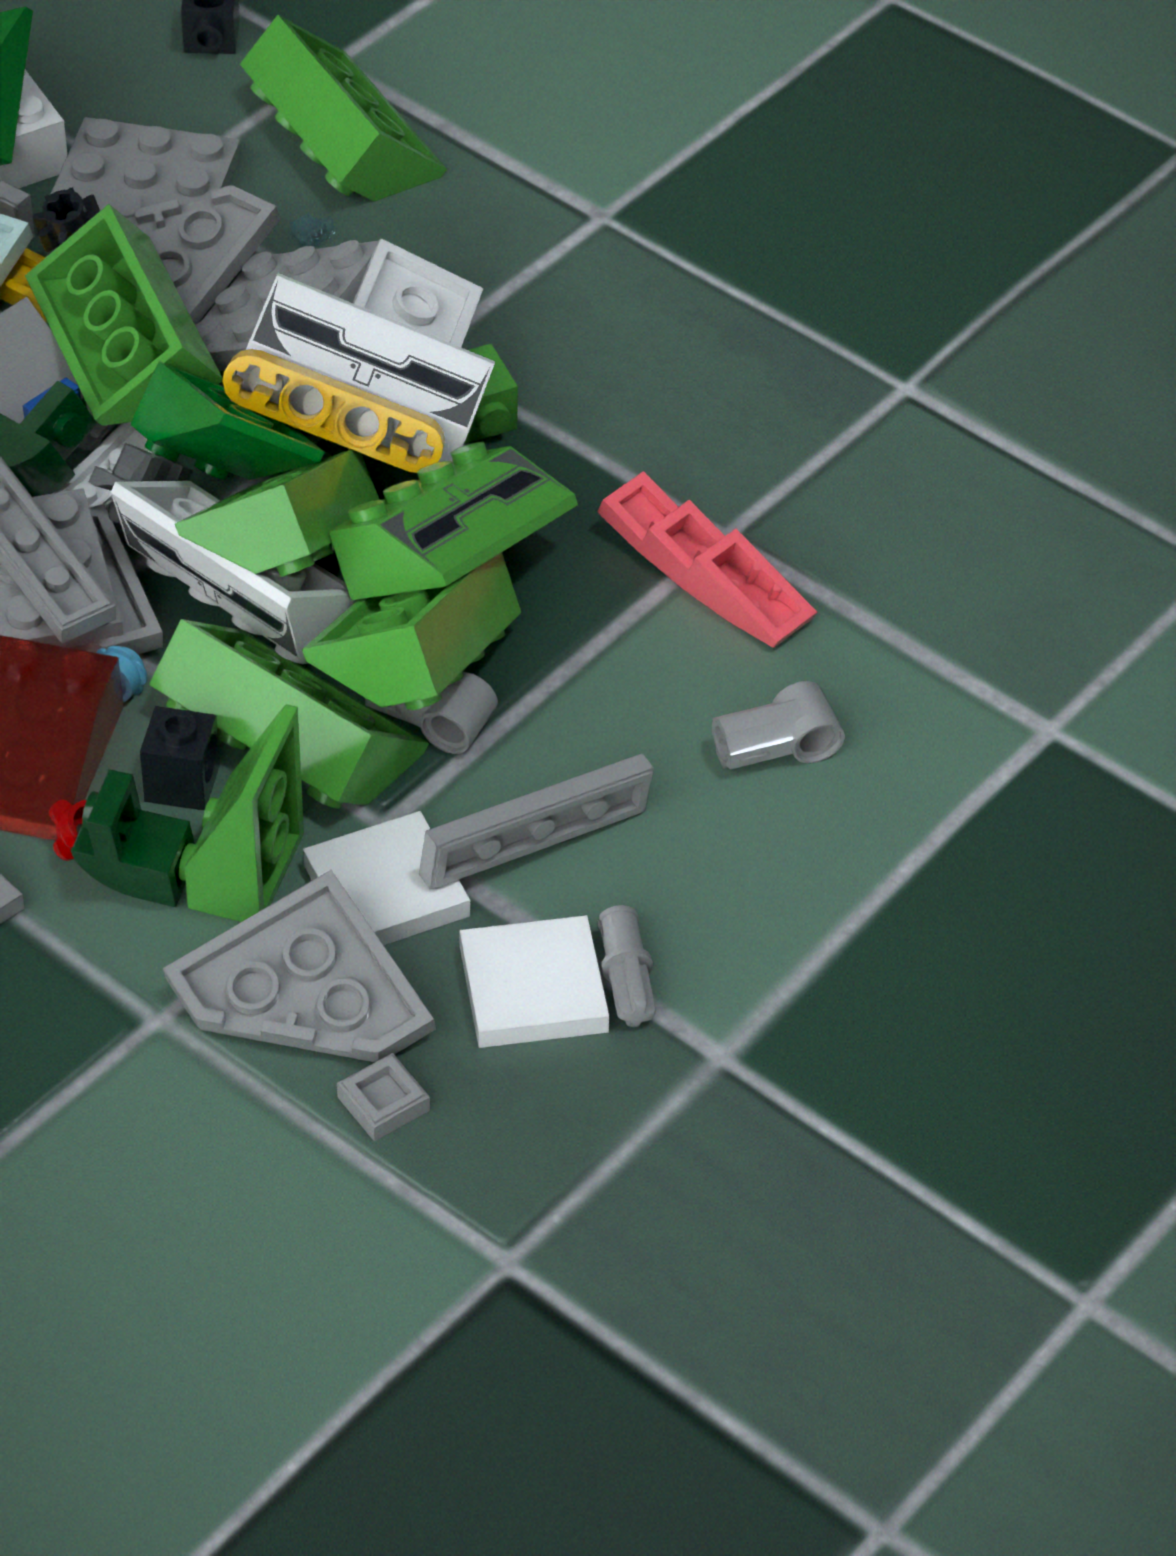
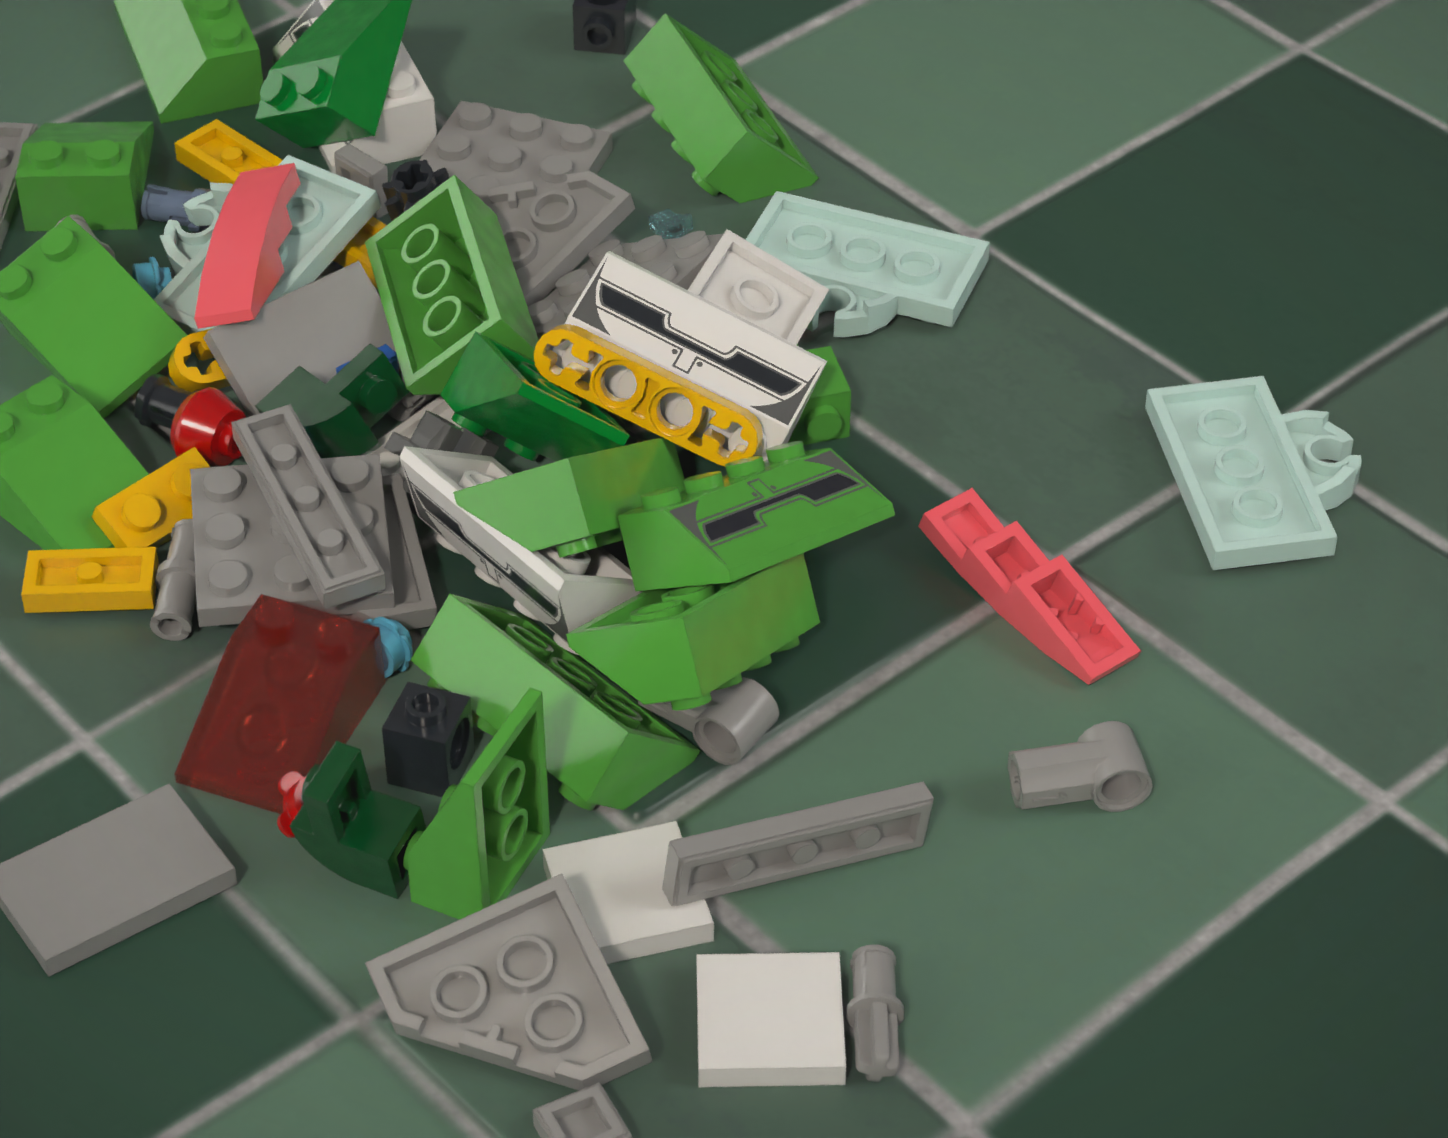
camera: 10 degrees right, 5 degrees down
none -> light aqua plate [746,191,990,337]
none -> light aqua plate [1145,376,1361,570]

